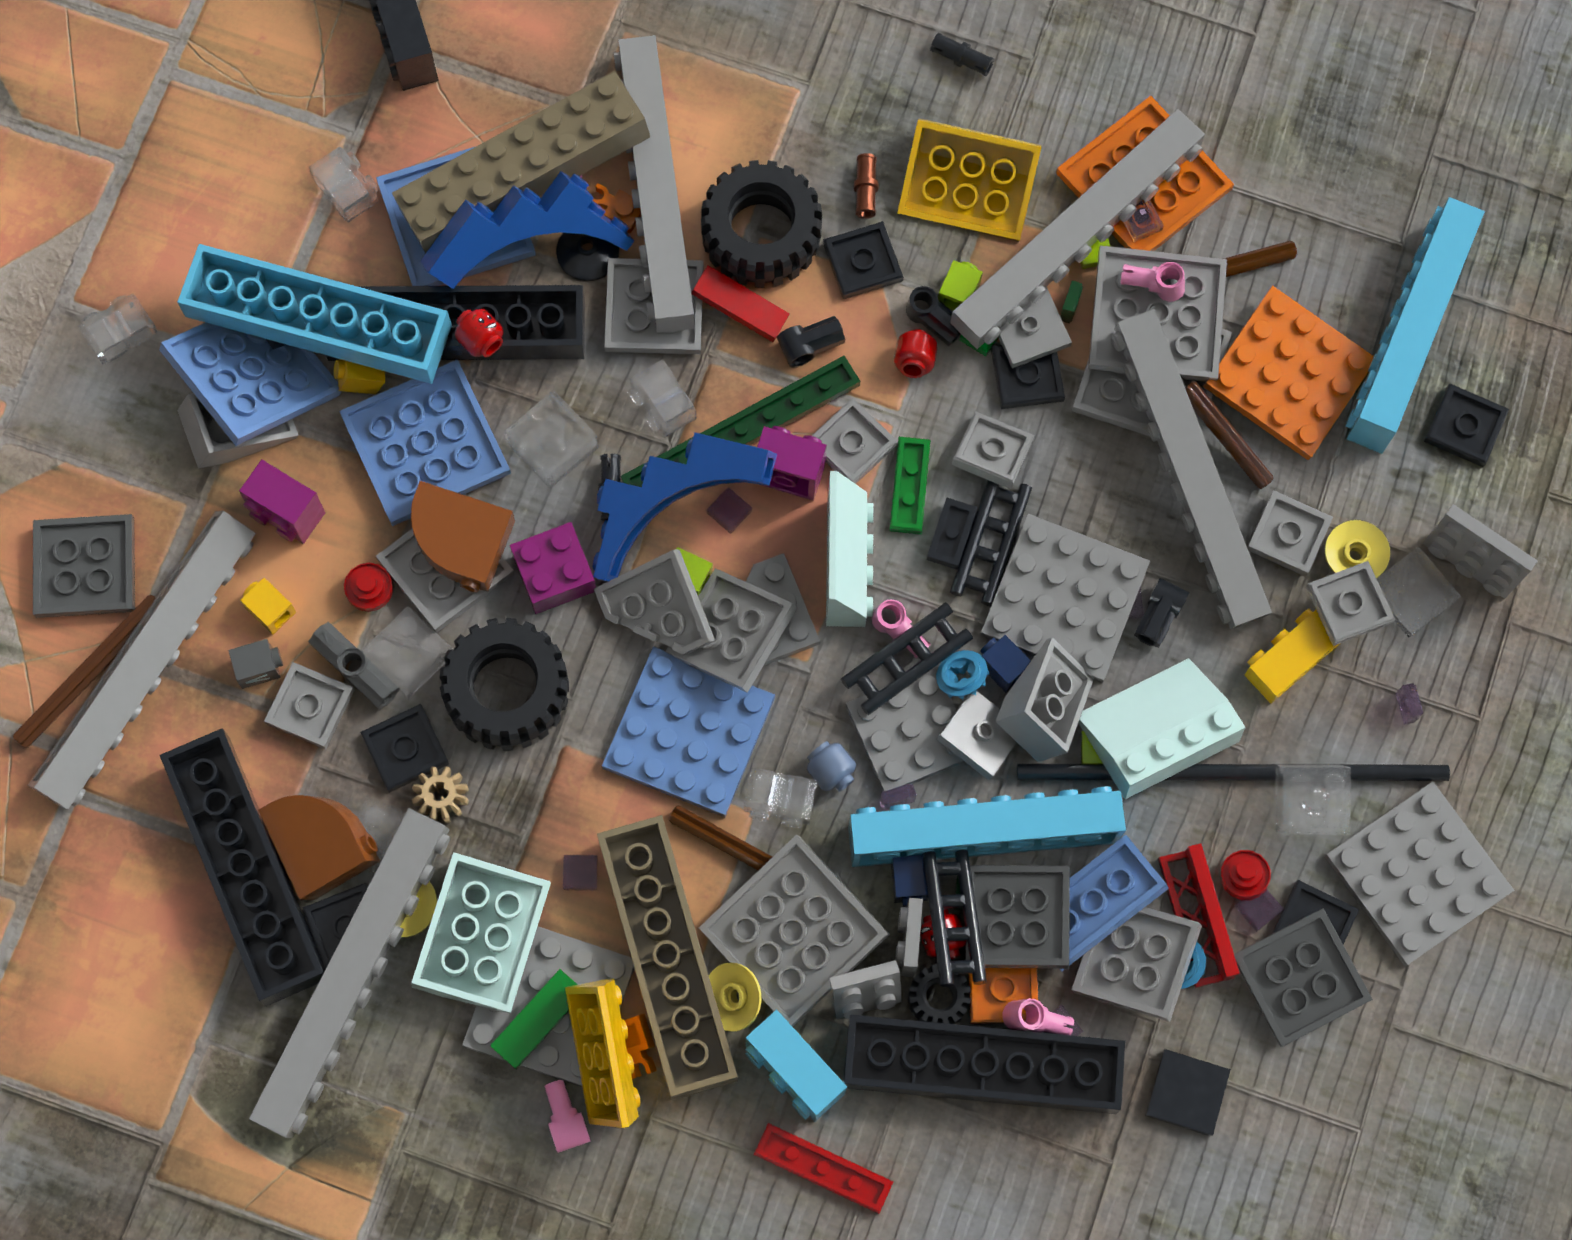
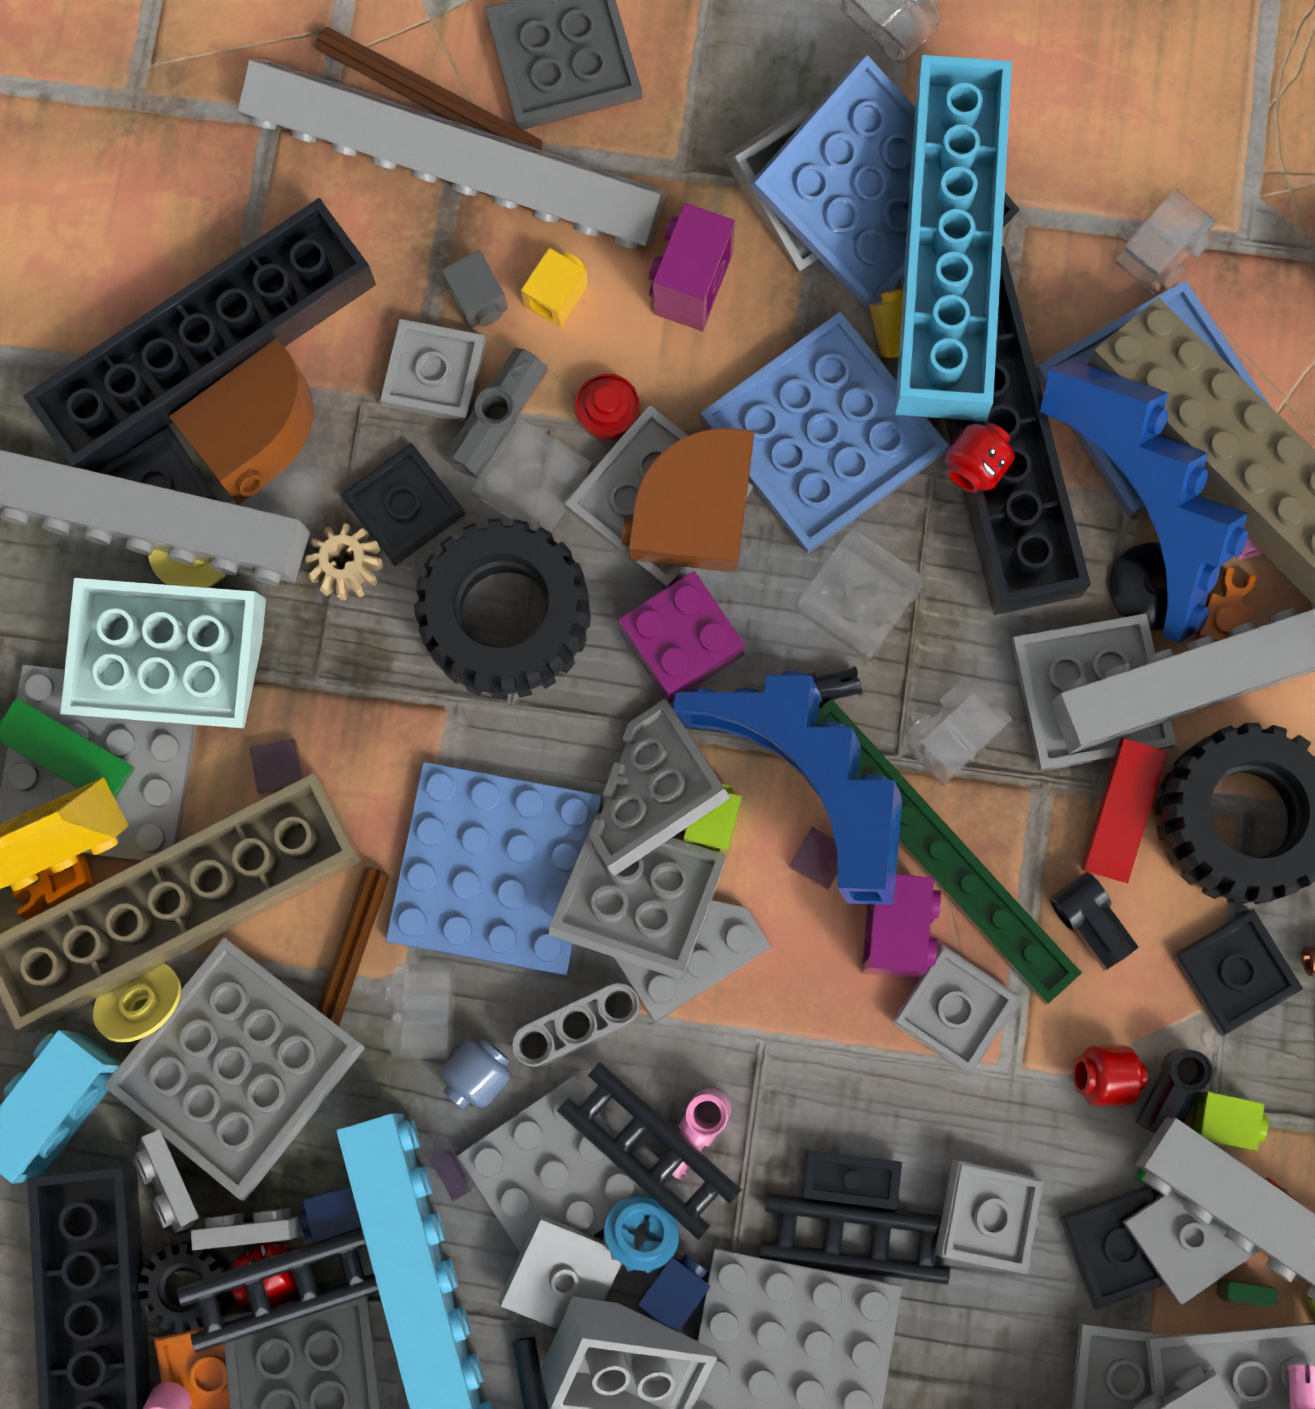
camera: 85 degrees right, 5 degrees up
light aqua slope [826,471,873,627] -> none
green tile [889,436,931,535] -> none
none -> light grey beam [512,983,640,1068]

